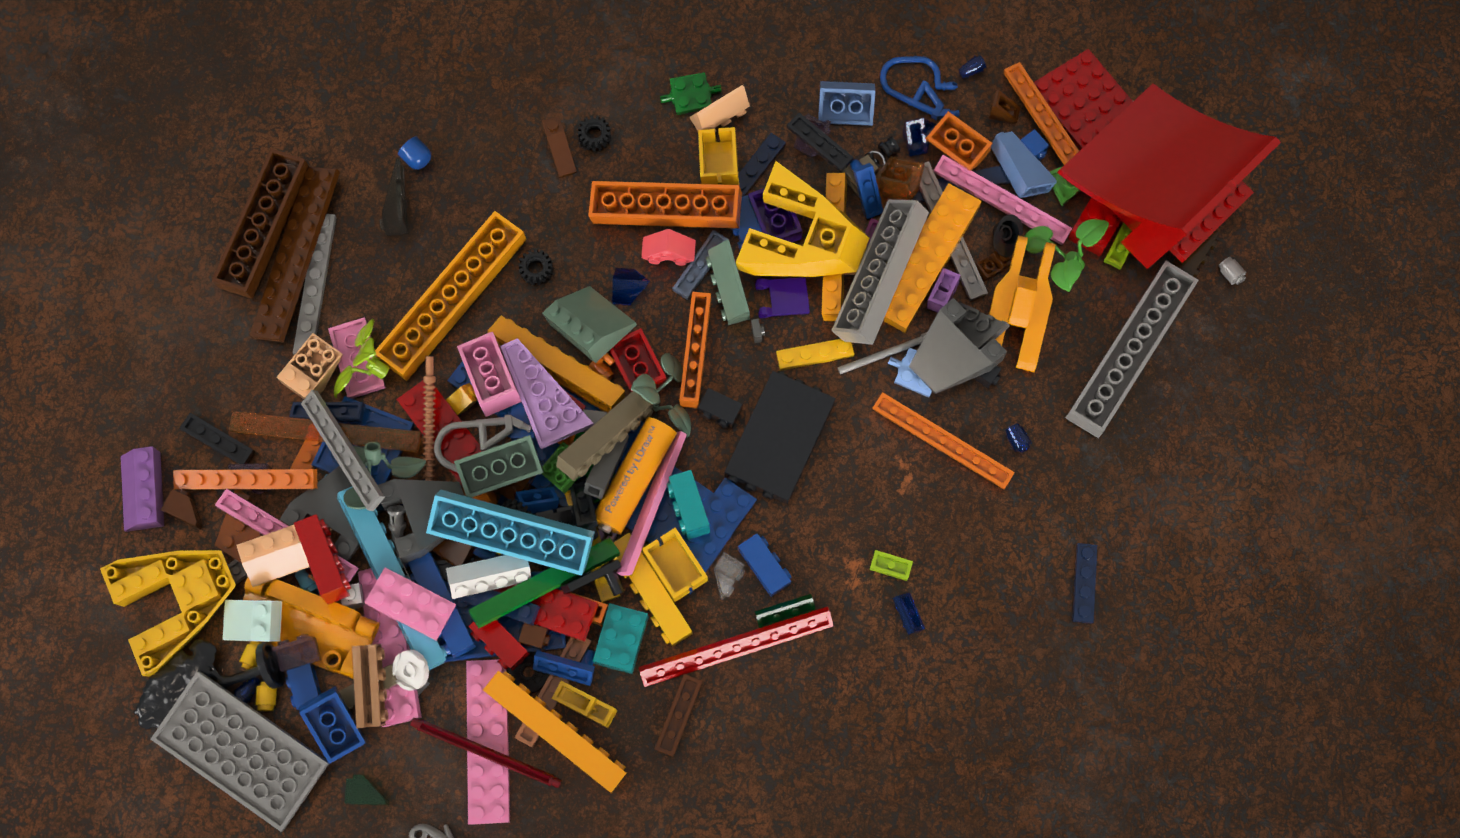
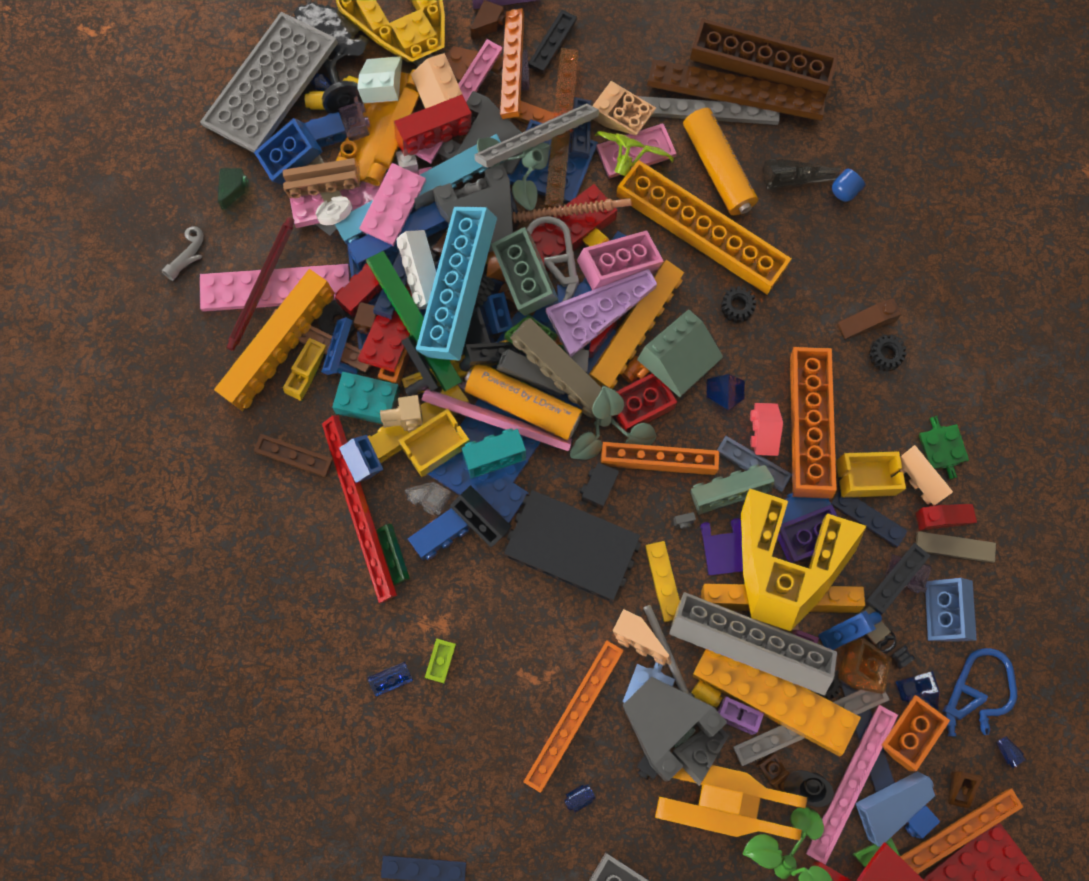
camera: 85 degrees right, 0 degrees up
none -> brick [339,435,383,483]
none -> tan brick [380,395,423,433]
none -> black brick [450,485,512,547]
none -> light nougat slope [613,609,672,665]
none -> light orange piece [683,108,759,215]
none -> yellow brick [691,680,723,708]
none -> red slope [915,504,977,531]
none -> dark tan tile [916,531,996,563]

